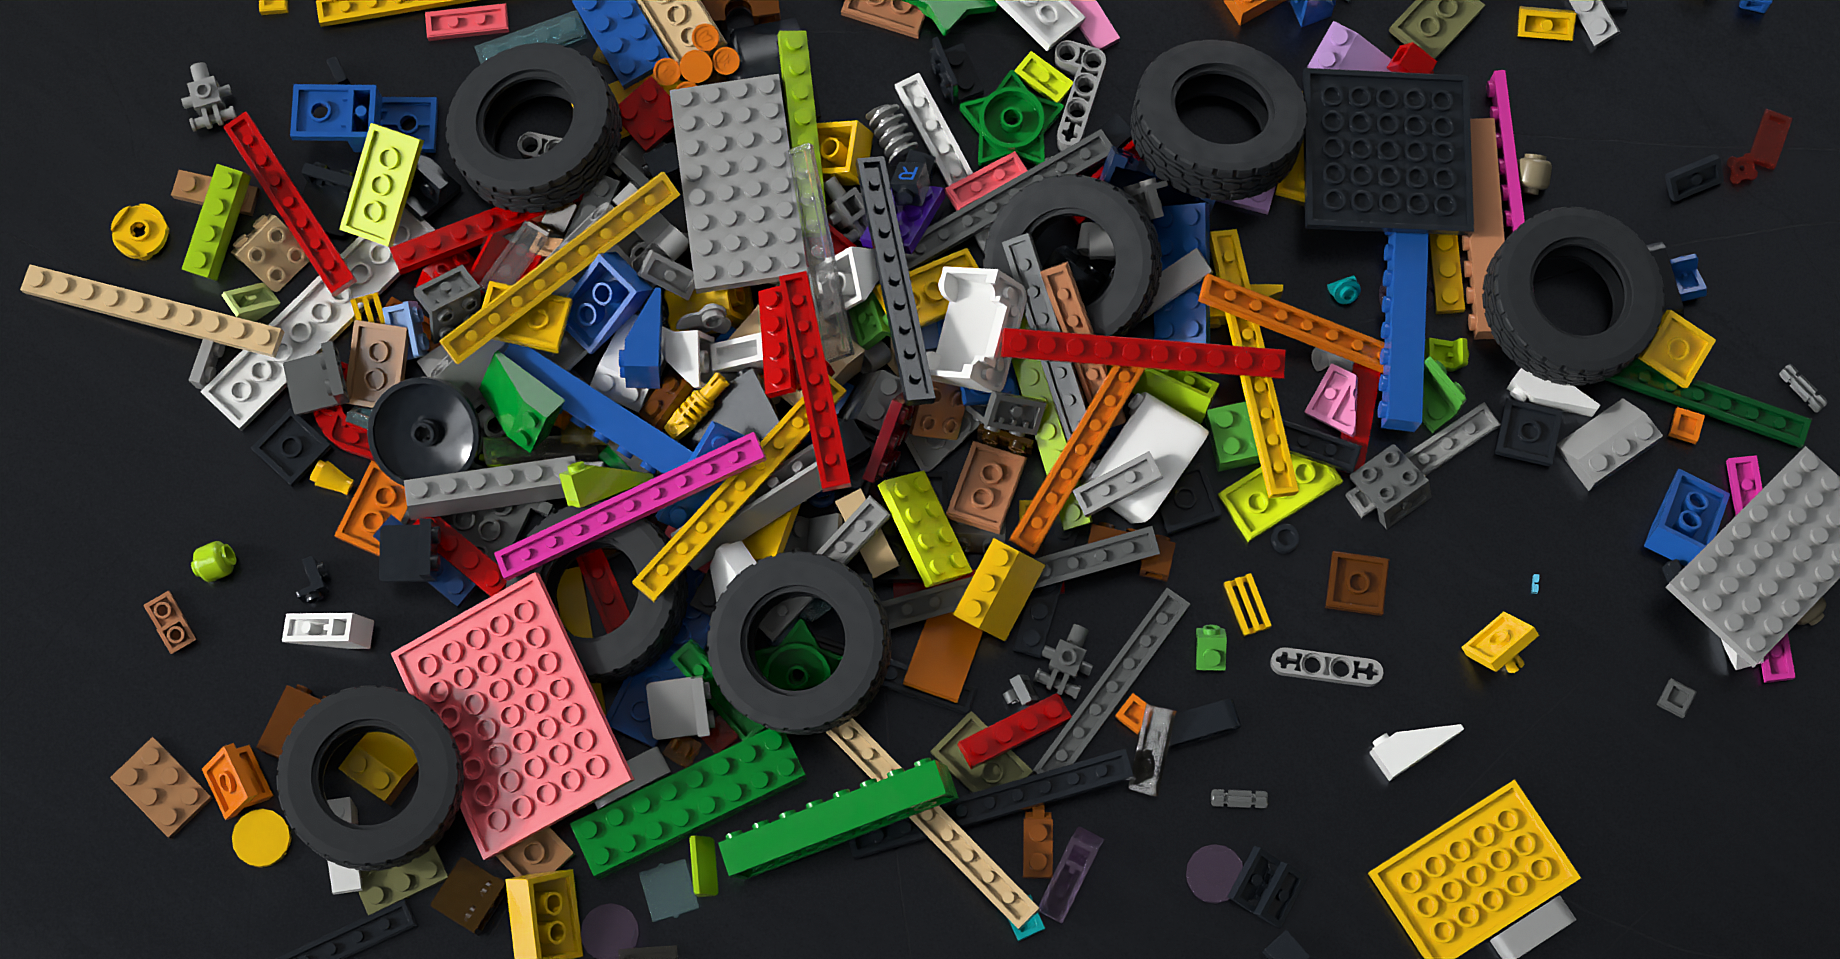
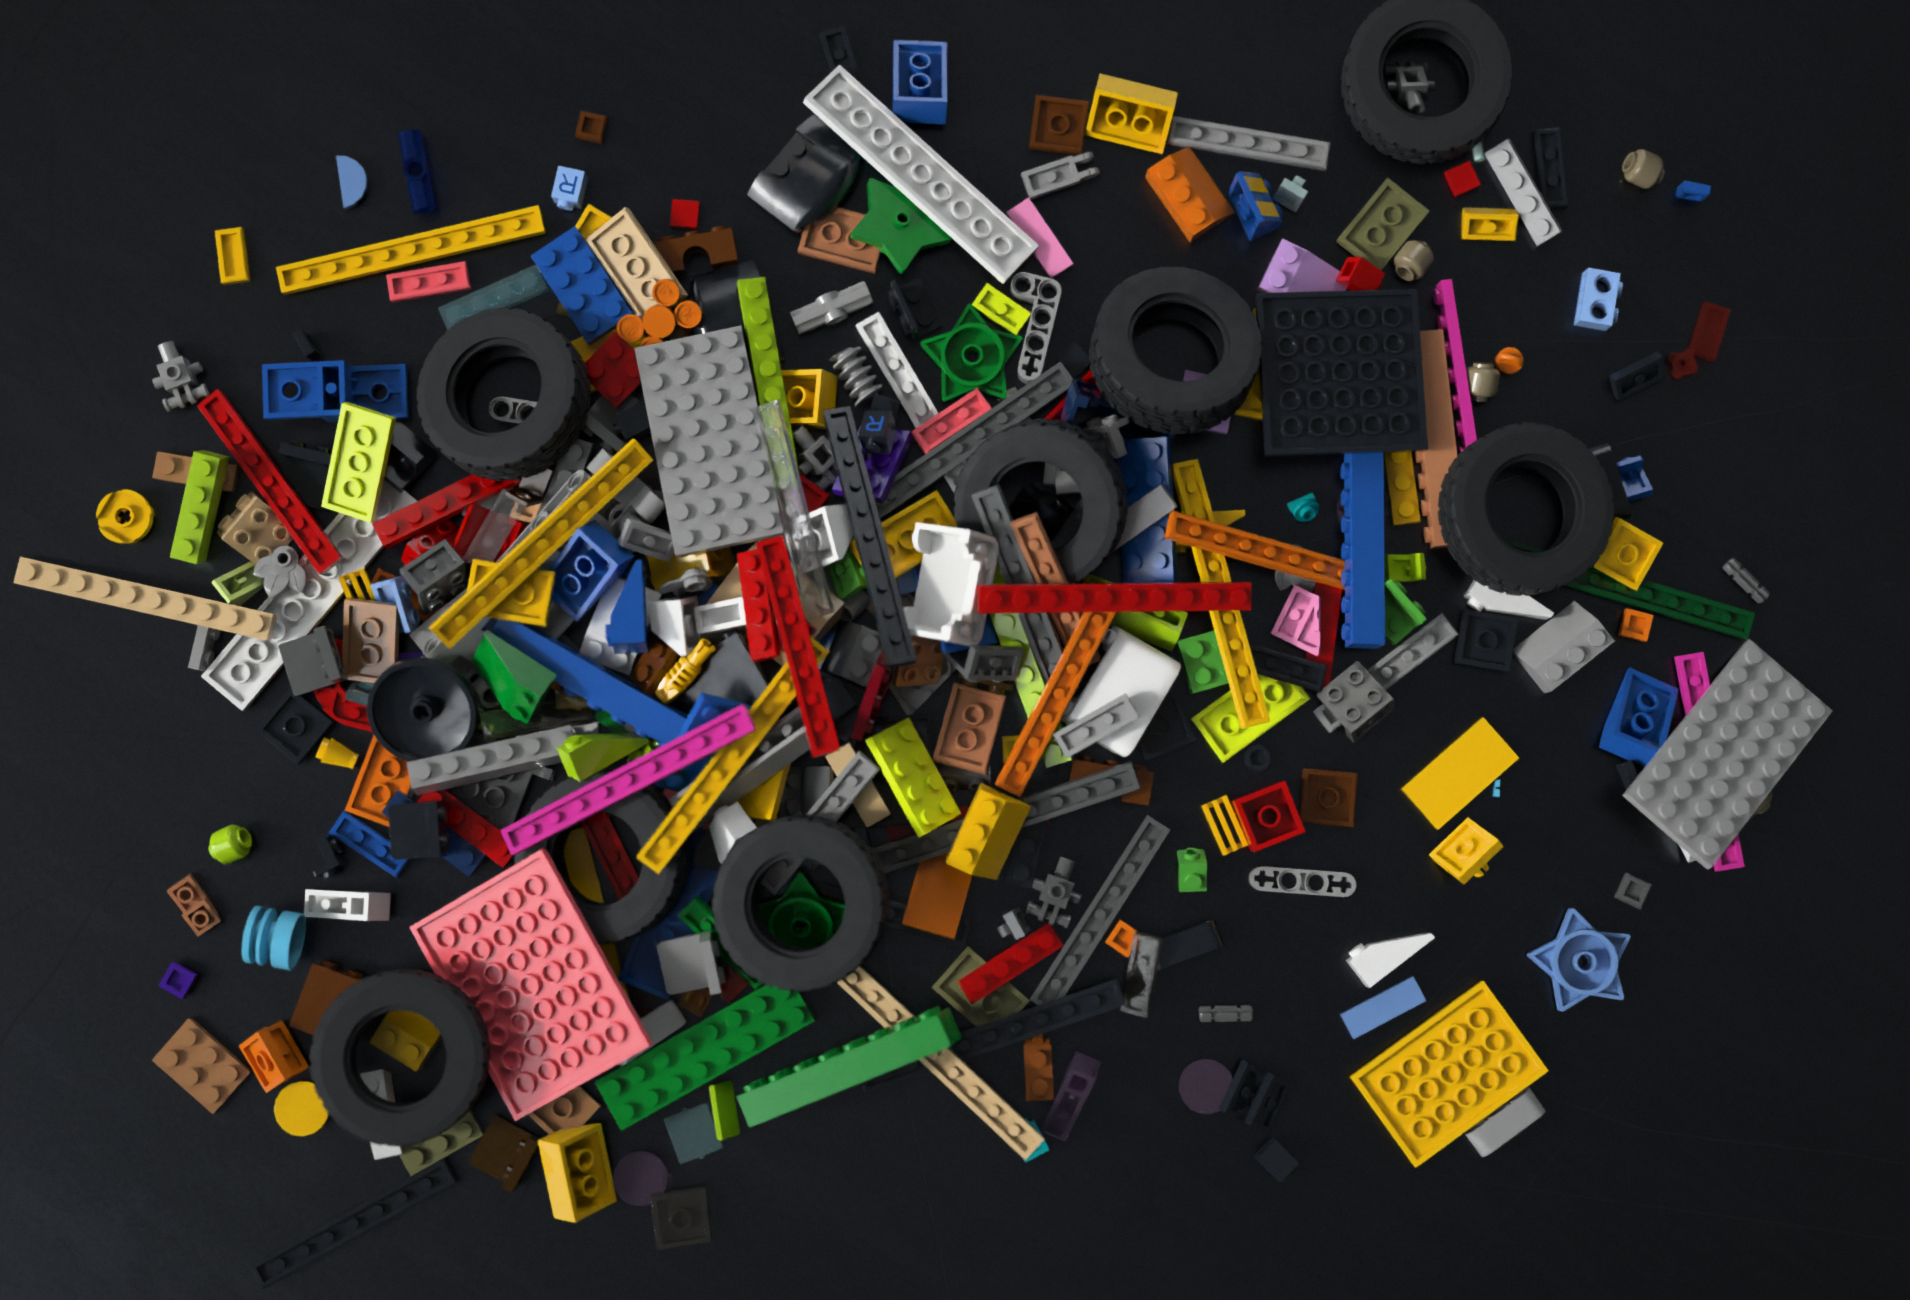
camera: 10 degrees left, 10 degrees up
none -> dark purple plate [159,961,199,999]
none -> medium azure wheel [242,906,306,970]
none -> light grey plate [253,546,307,598]
none -> blue tile [329,810,411,878]
none -> light grey piece [790,281,873,335]
none -> red brick [1231,781,1305,852]
none -> medium blue tile [1340,976,1426,1039]
none -> dark tan head [1393,240,1434,281]
none -> yellow tile [1401,717,1519,830]
none -> orange tile [1495,347,1524,375]
none -> medium blue plate [1527,908,1631,1012]
none -> light blue brick [1574,268,1623,331]

